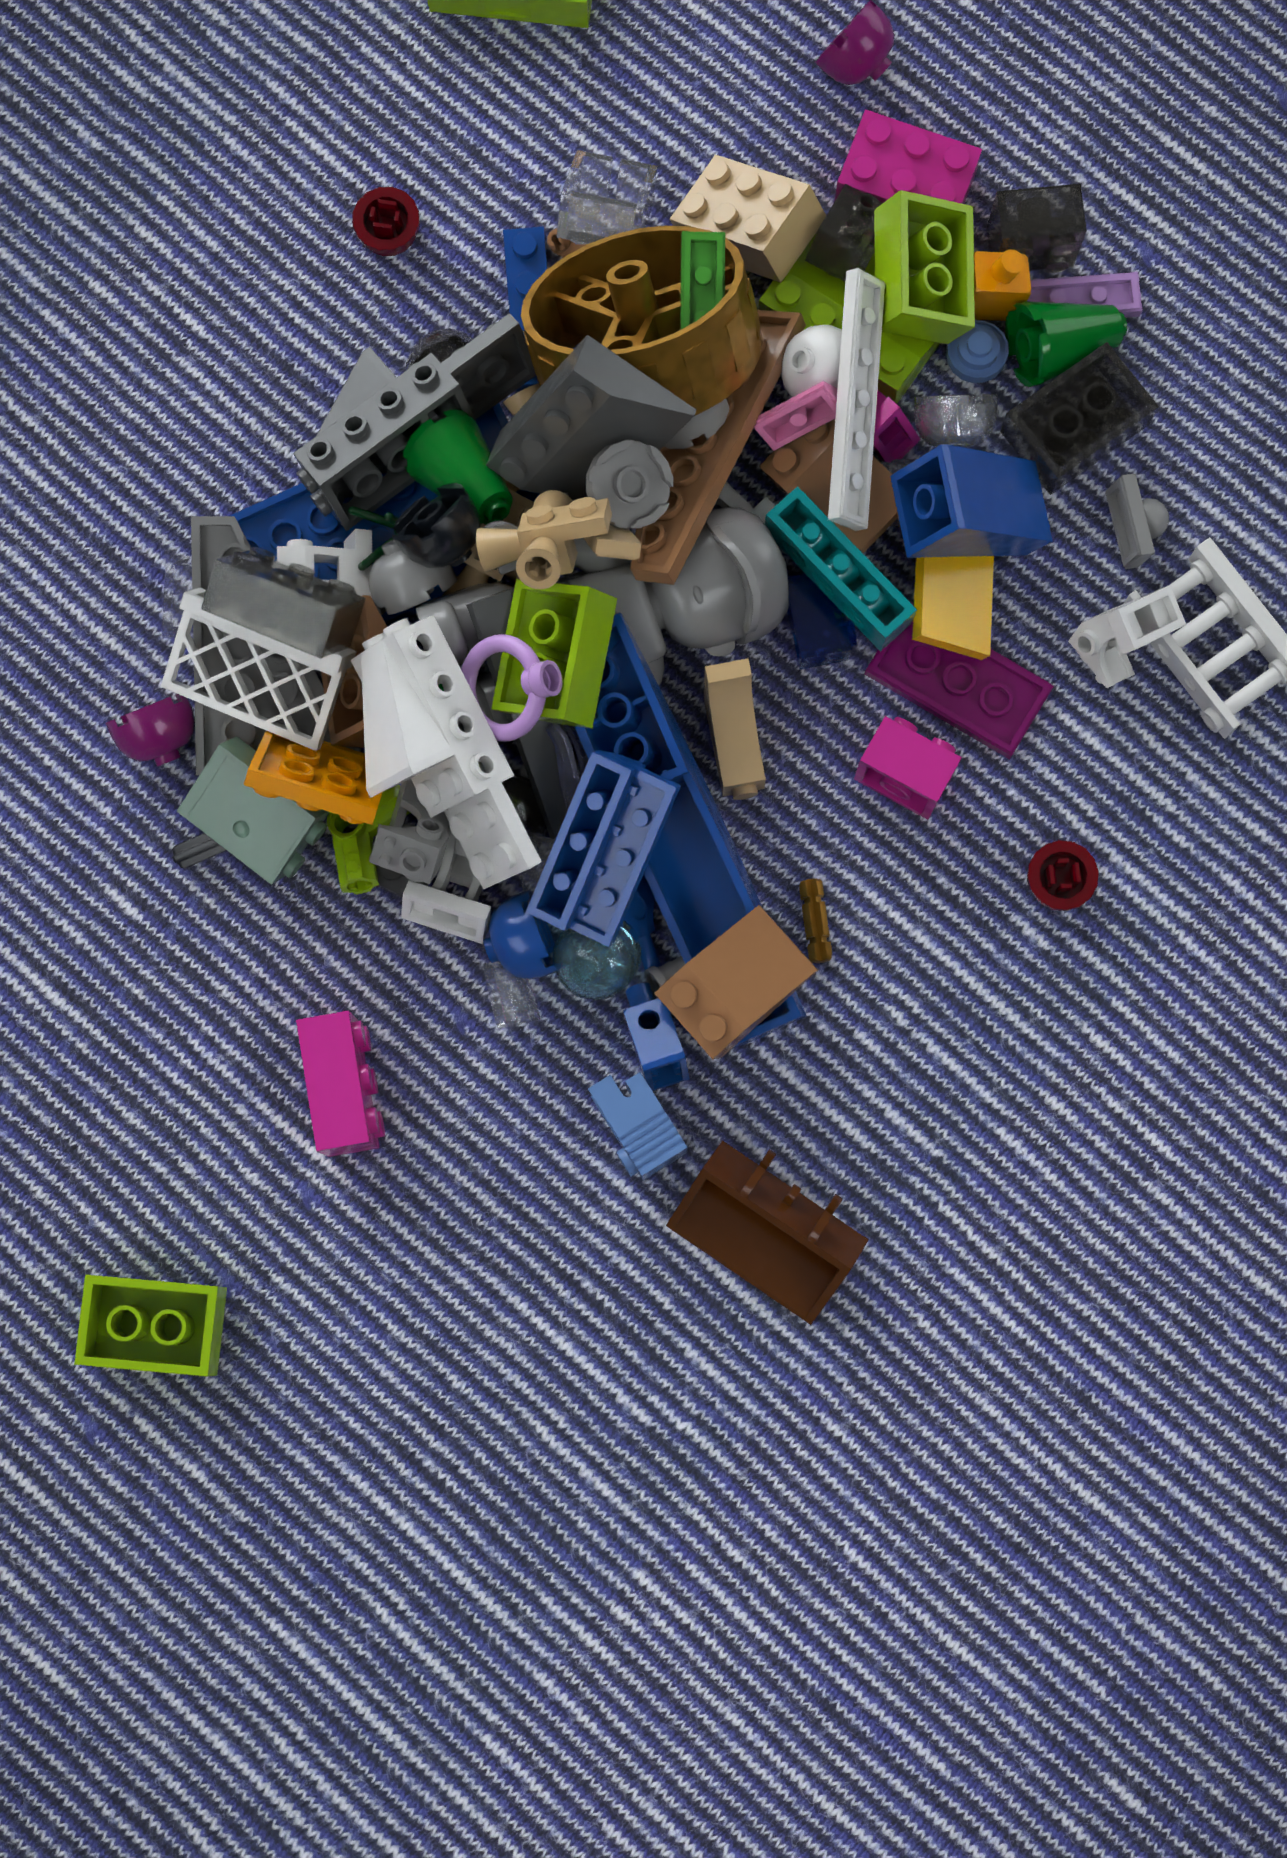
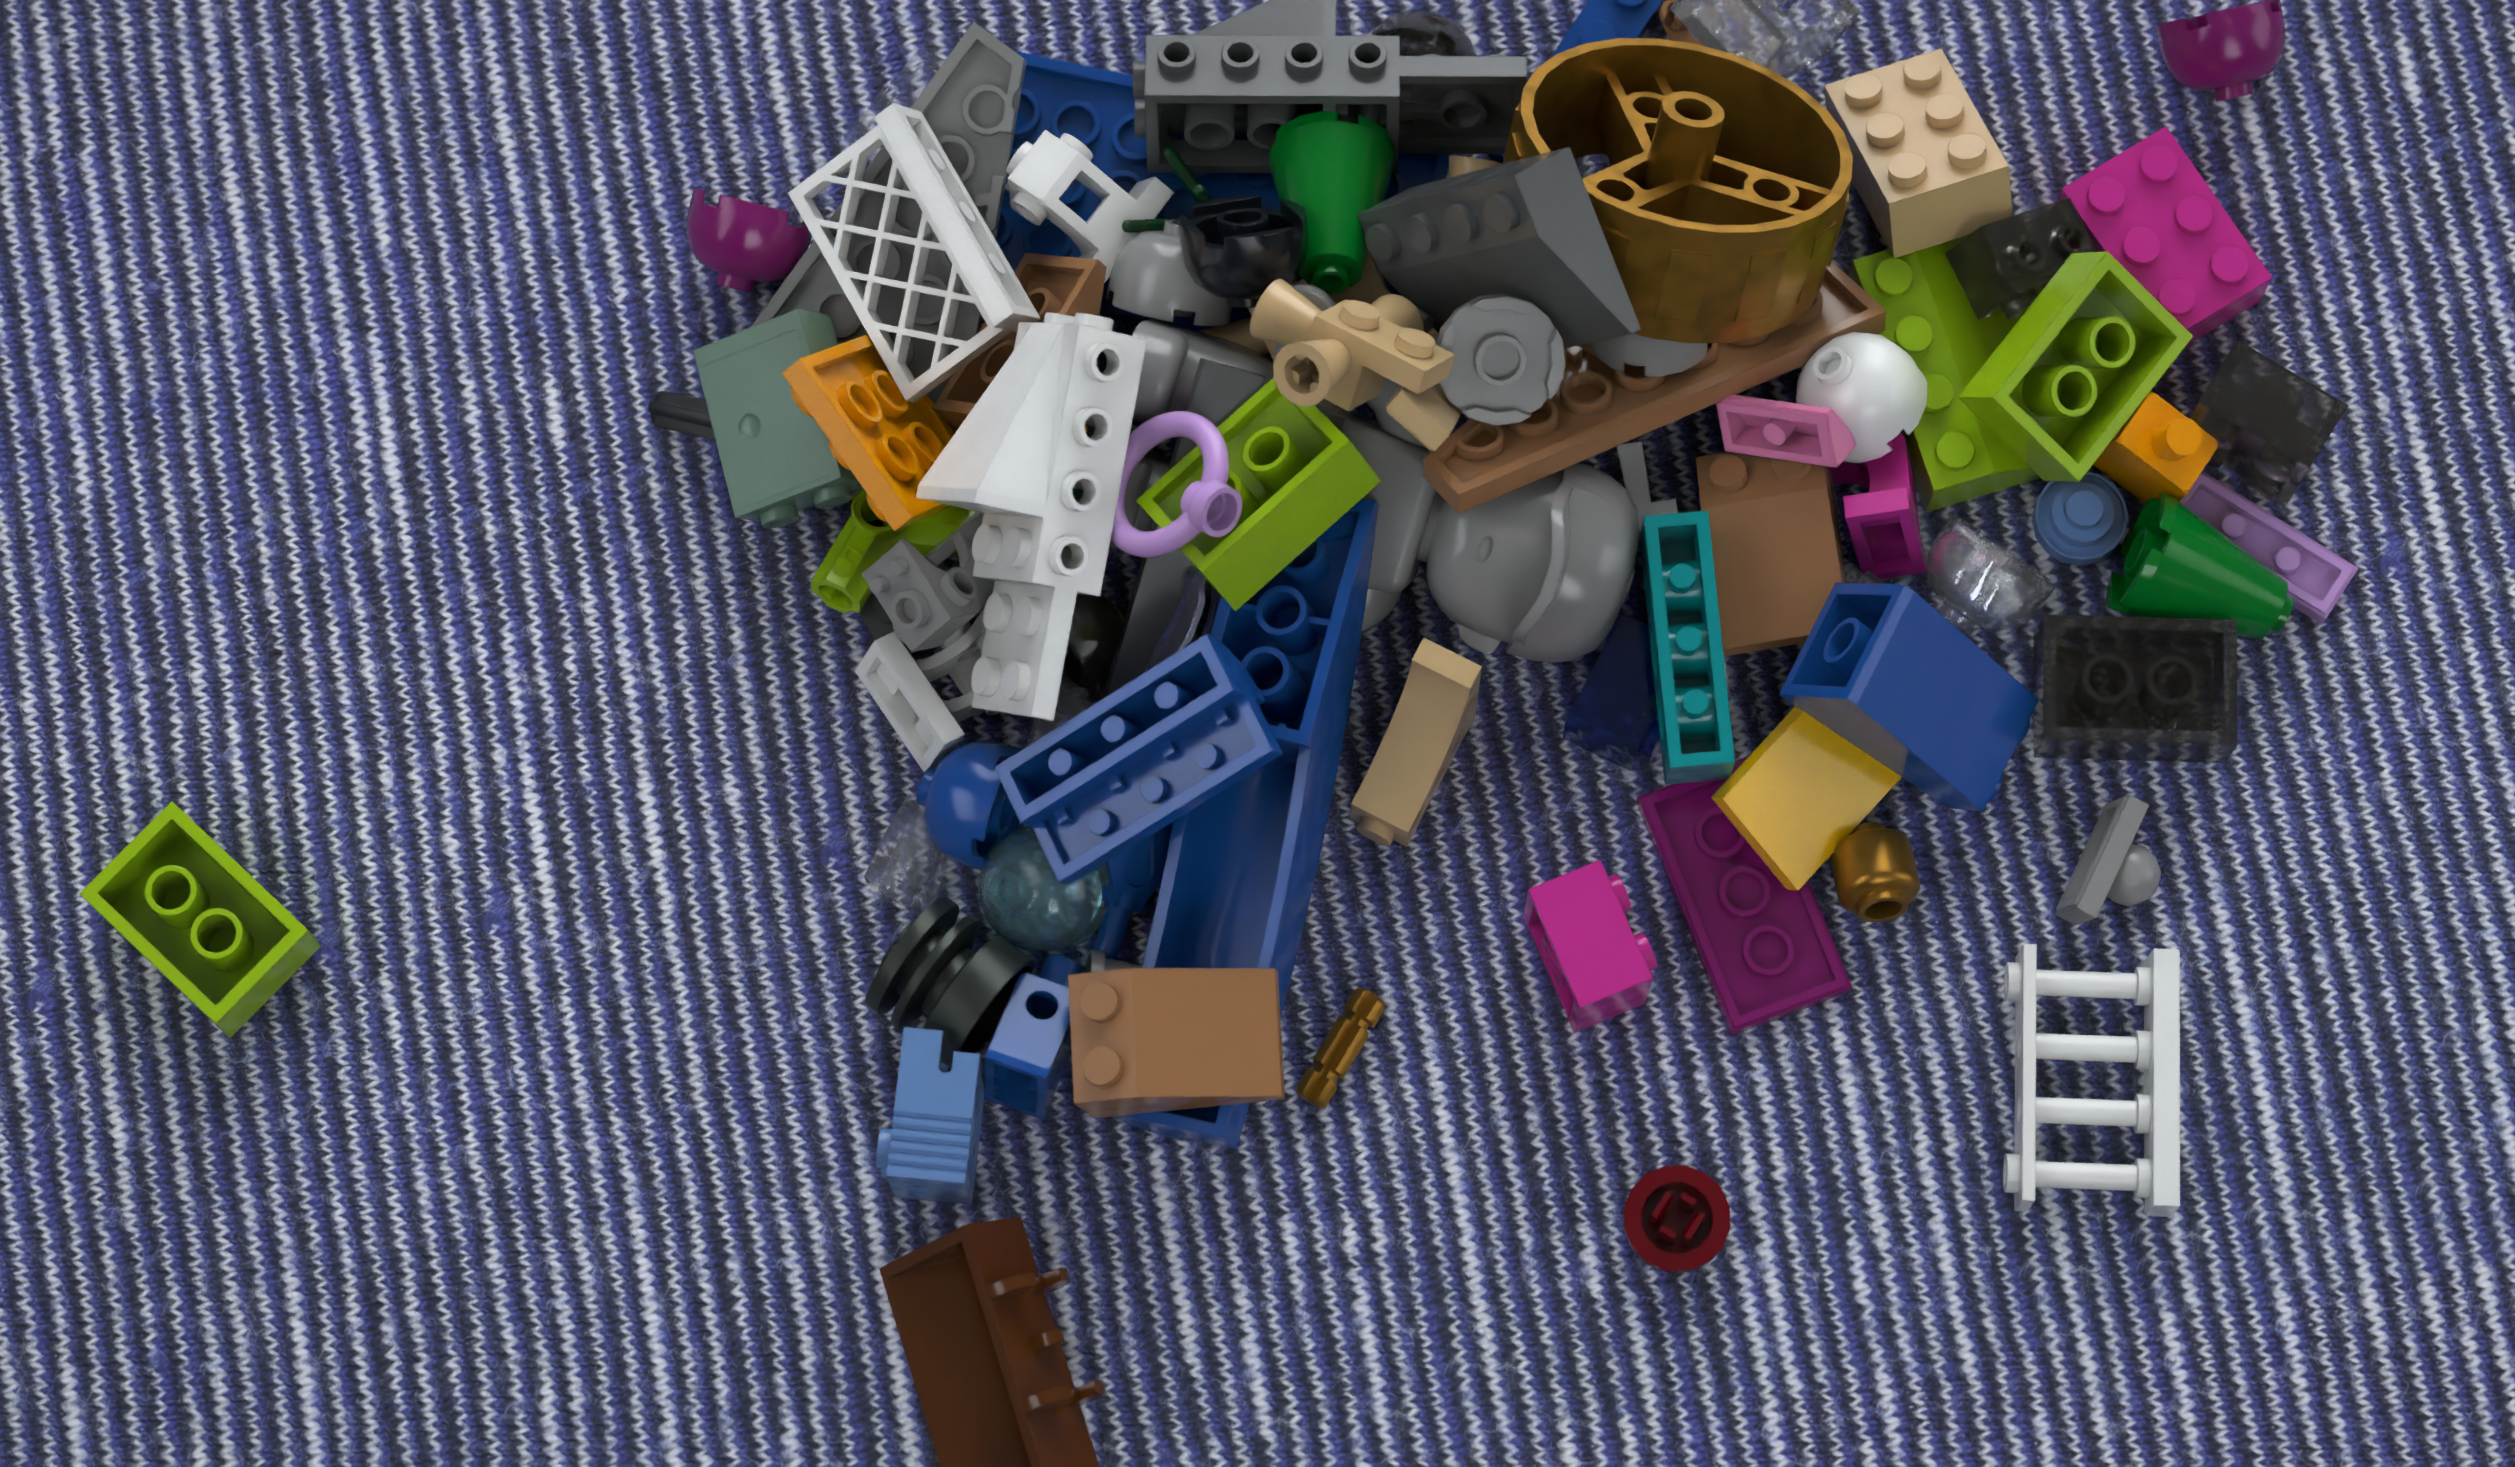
camera: 35 degrees right, 5 degrees down
clear smoke brick [201,547,366,659] -> none
dark pink brick [296,1011,385,1157] -> none
bright green tile [680,231,725,330] -> none
white tile [828,268,885,531] -> none
white tile [1068,585,1186,688] -> none
none -> pearl dark grey wheel [864,896,1035,1069]
none -> pearl gold head [1830,822,1920,923]

